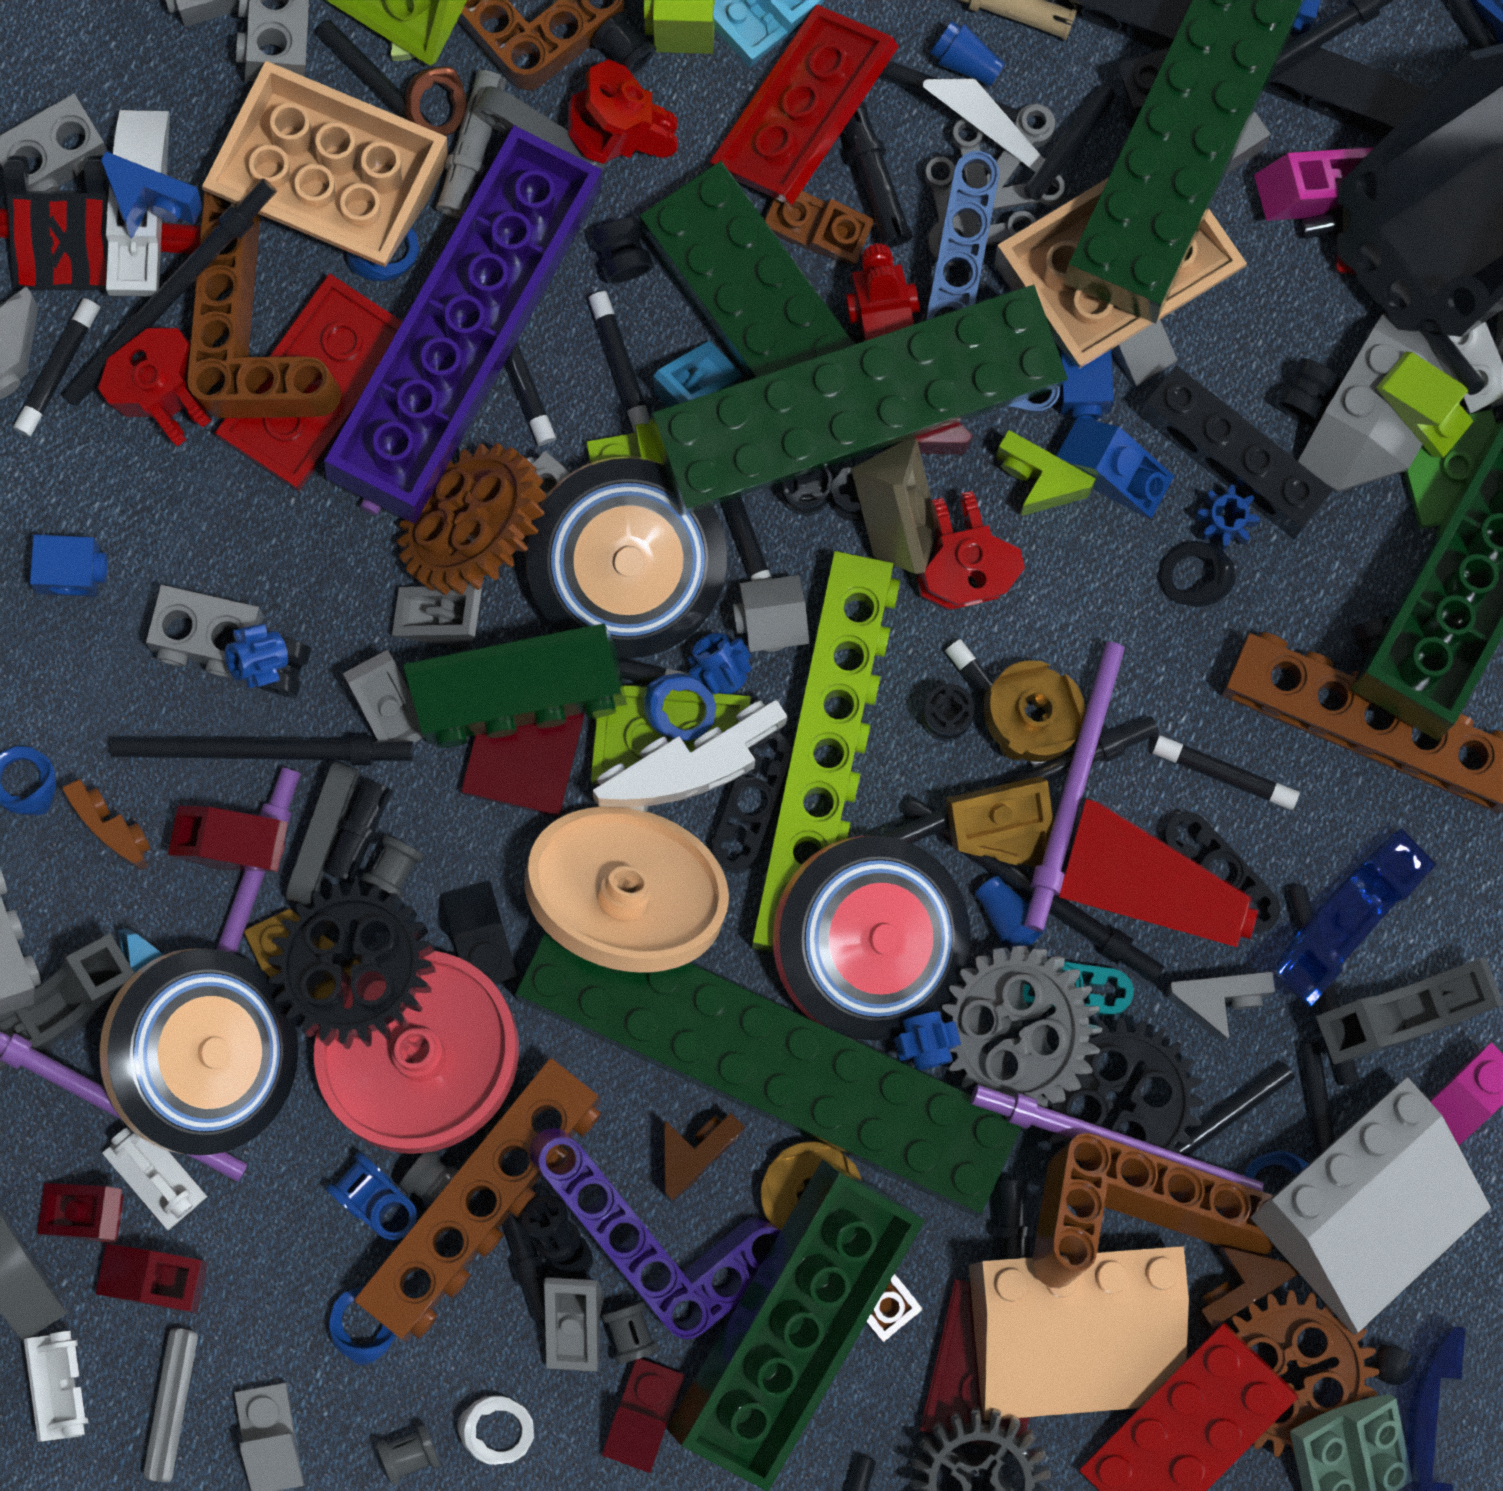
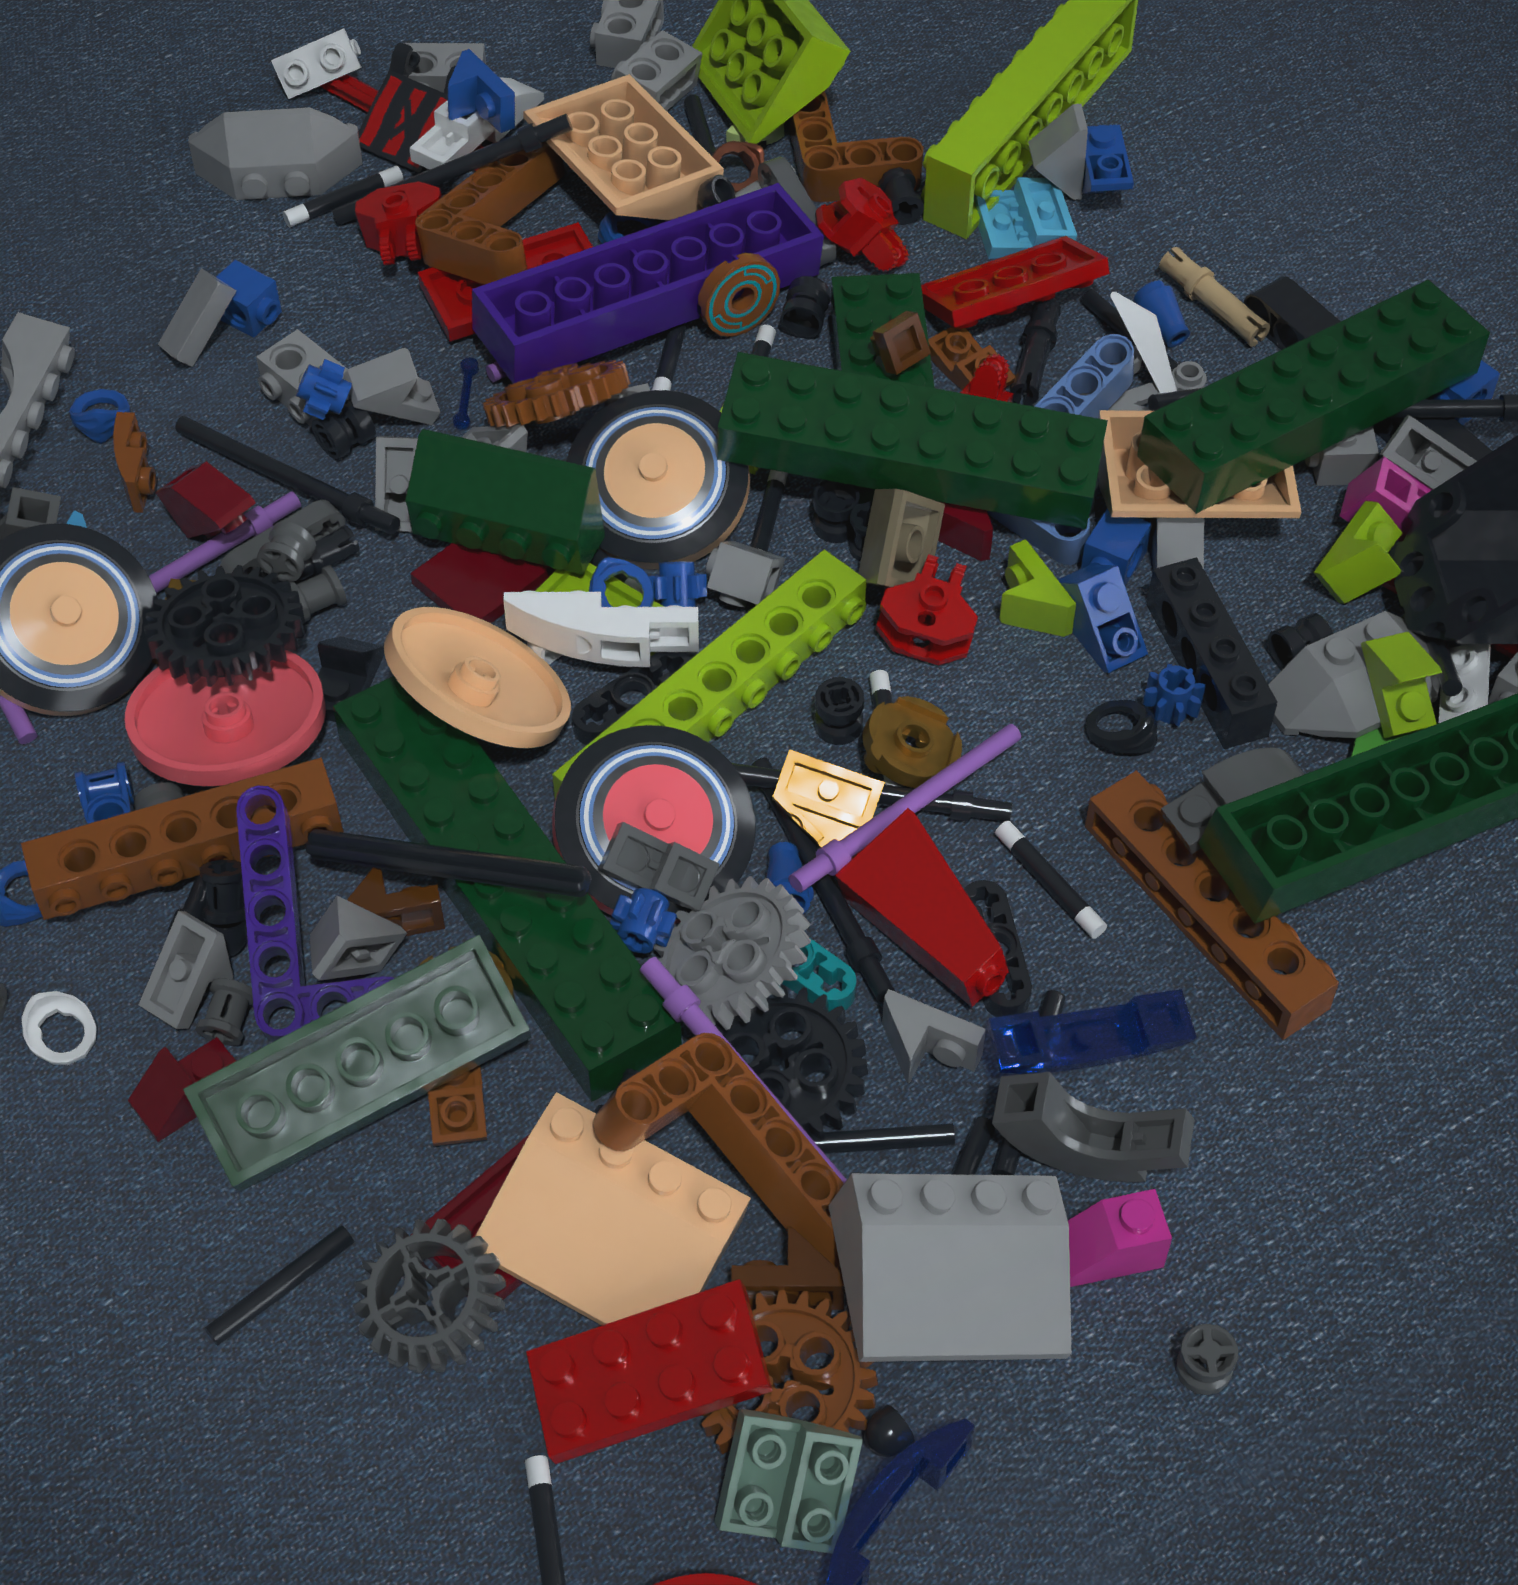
camera: 35 degrees right, 25 degrees down
none -> light grey slope [158,268,237,367]
none -> dark grey wheel [257,521,316,582]
none -> black axle [305,829,591,897]
none -> light grey slope [310,896,407,980]
none -> light grey slope [343,348,440,425]
none -> clear blue hinge [453,357,479,430]
none -> dark grey slope [598,822,720,911]
none -> black hinge [698,175,736,208]
none -> dark orange tile [698,253,780,337]
none -> reddish brown tile [870,311,931,375]
none -> dark grey arch [1161,748,1305,855]
none -> lime slope [1314,501,1402,604]
none -> light grey slope [1380,415,1477,489]

